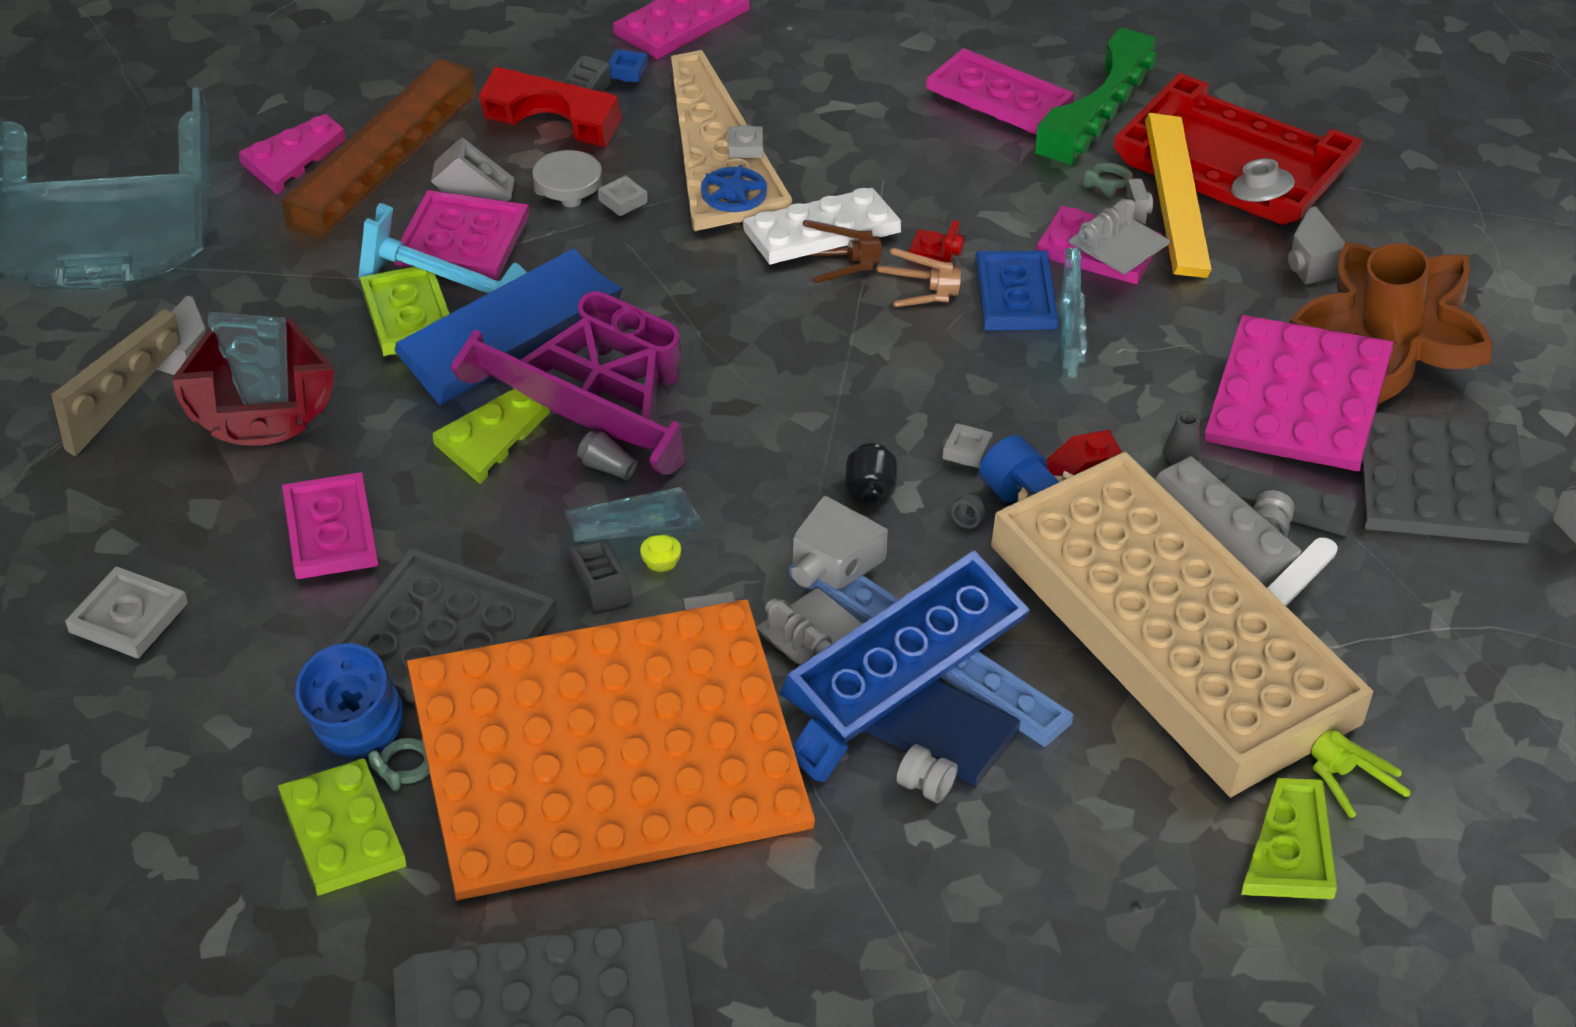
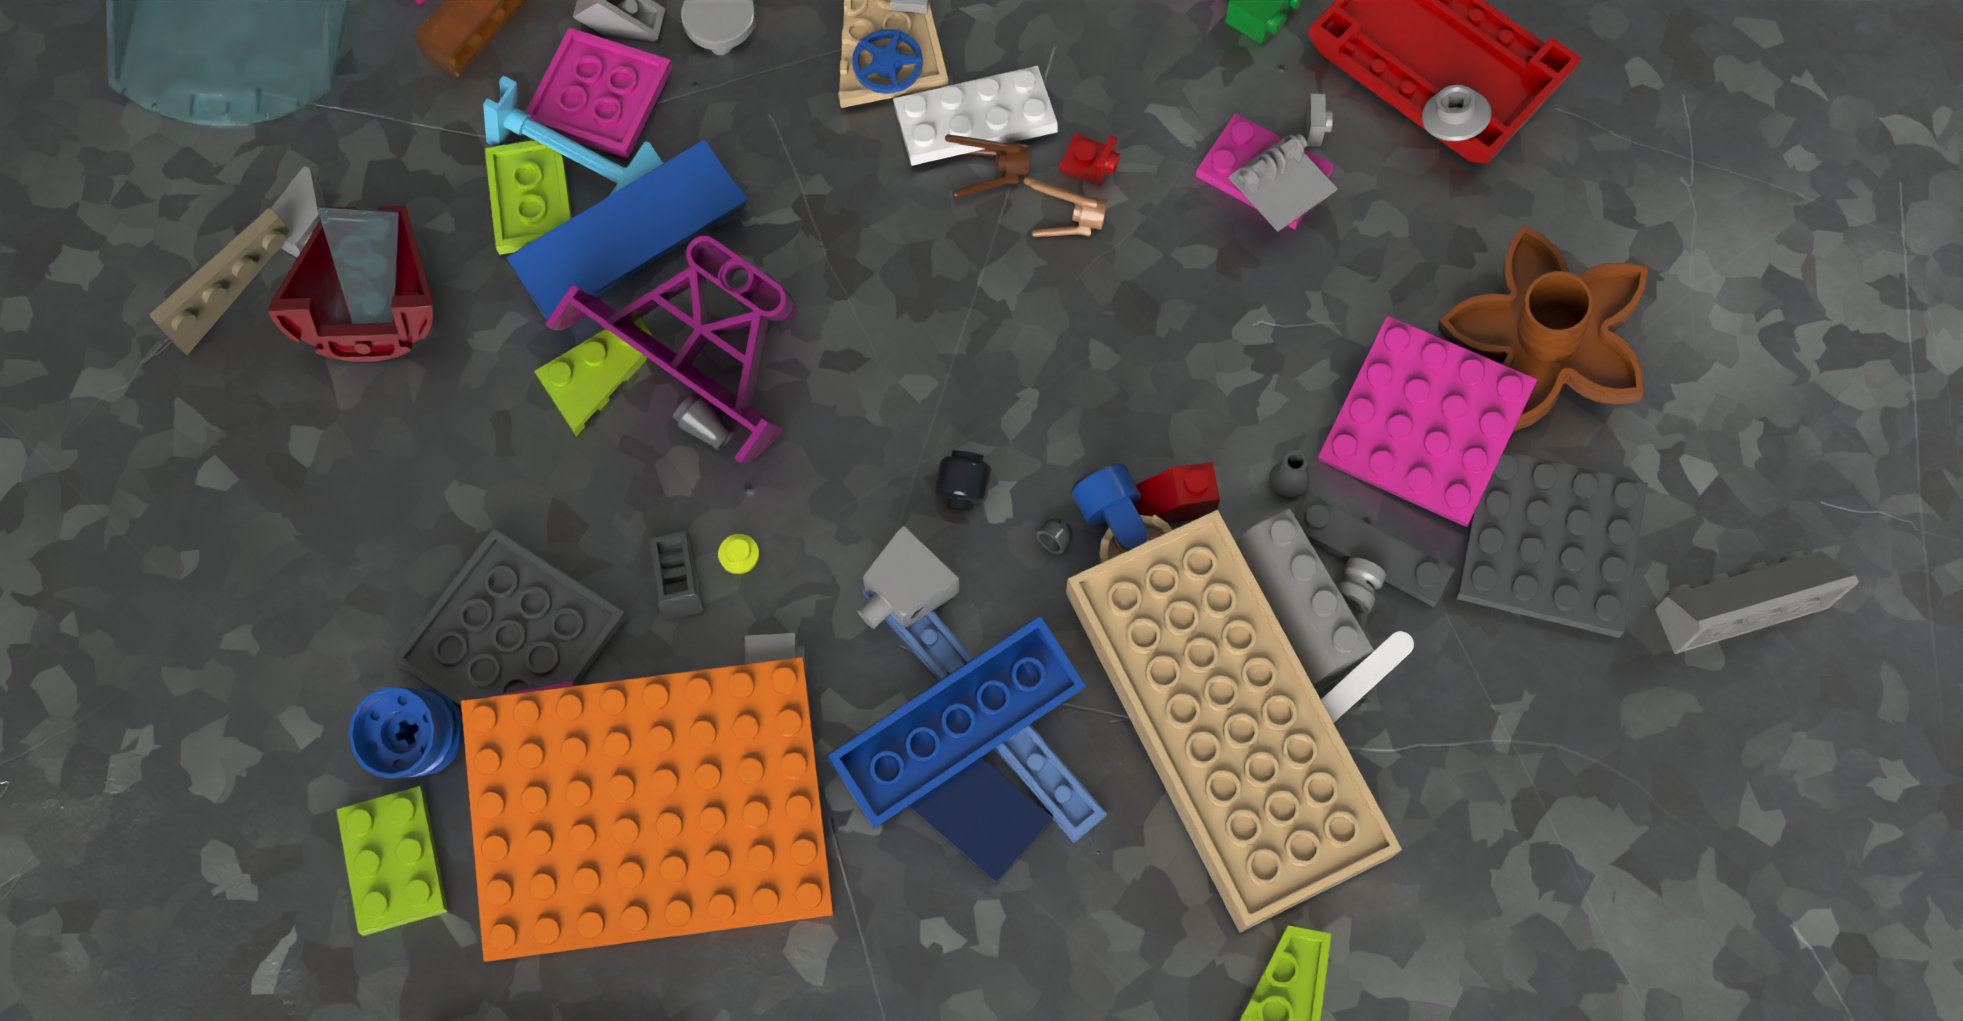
camera: 10 degrees right, 25 degrees up
light grey plate [65,566,188,659] -> none
dark pink plate [282,472,378,580] -> none
sand green piece [368,738,429,791] -> none
clear light blue wing [564,487,703,542] -> none
light grey plate [598,175,648,216] -> none
light grey hinge [756,587,863,666] -> none
blue plate [793,719,849,782] -> none
light grey wheel [896,744,958,803] -> none
light grey plate [943,423,993,468] -> none
blue tile [975,251,1059,330] -> none
clear light blue wing [1060,248,1087,378] -> none
sand green piece [1083,162,1133,198] -> none
yellow tile [1145,113,1212,278] -> none
light grey slope [1288,206,1346,285] -> none
lime plant [1311,729,1411,818] -> none

